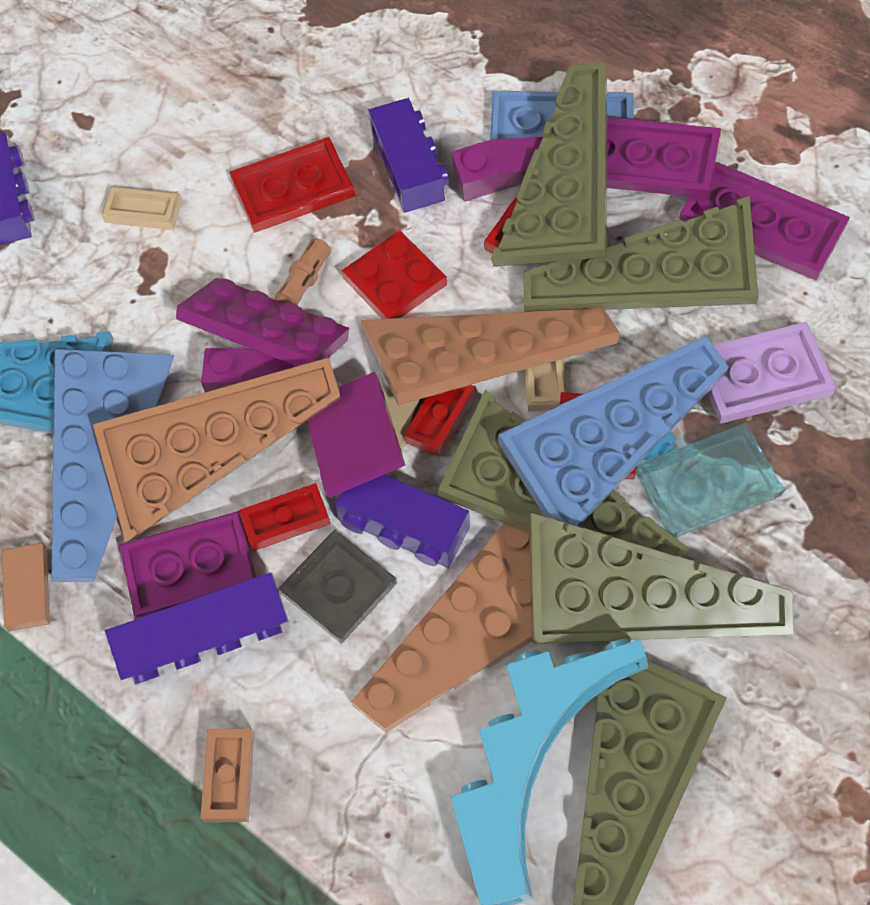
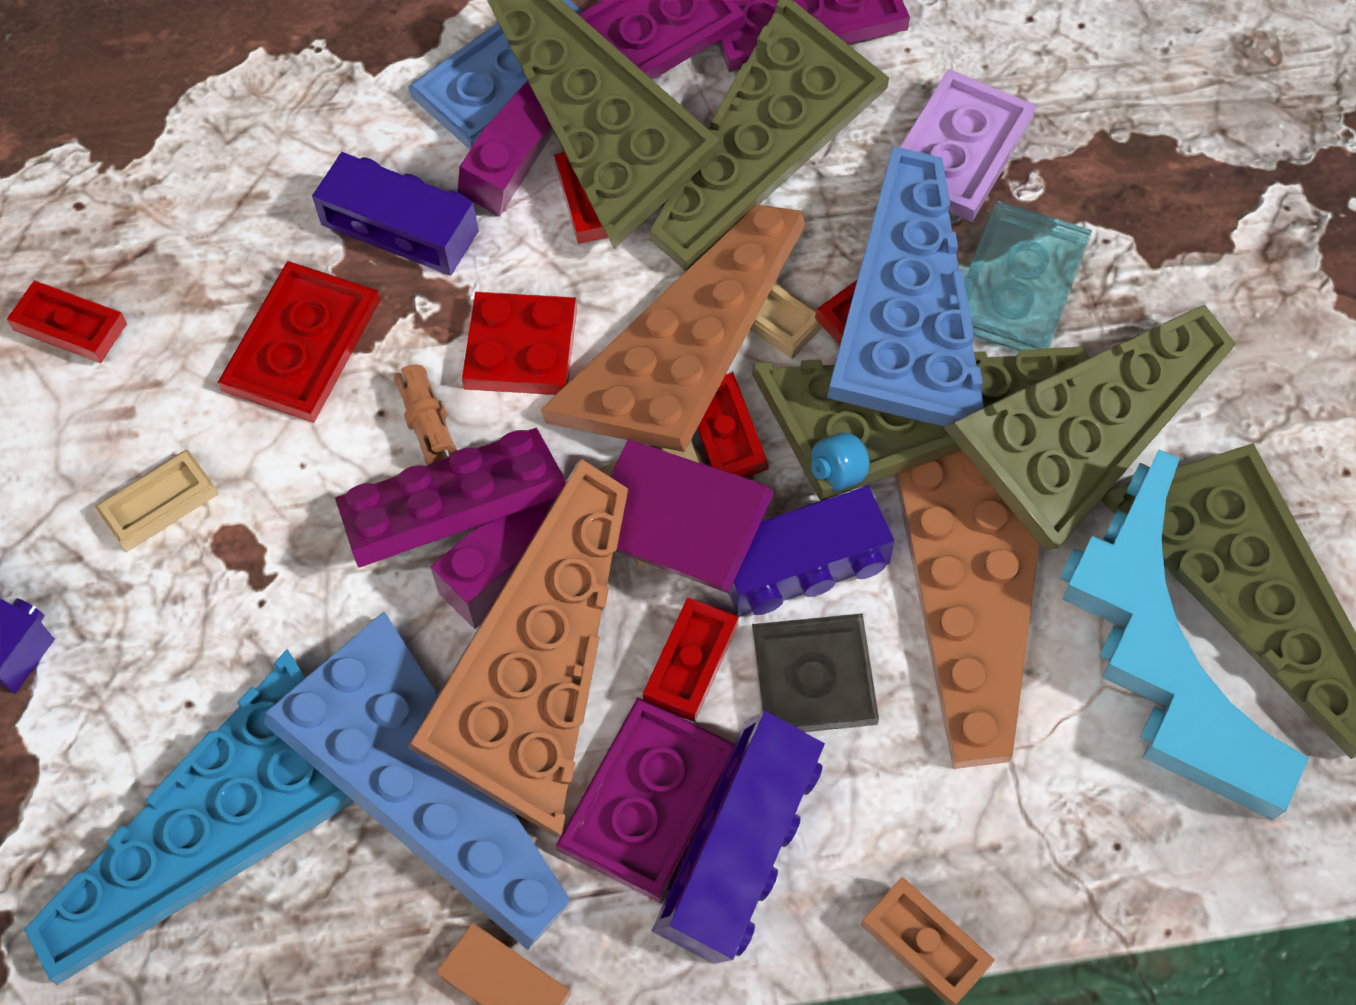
camera: 50 degrees left, 0 degrees up
none -> red plate [6,280,127,363]
none -> dark azure piece [811,432,870,491]

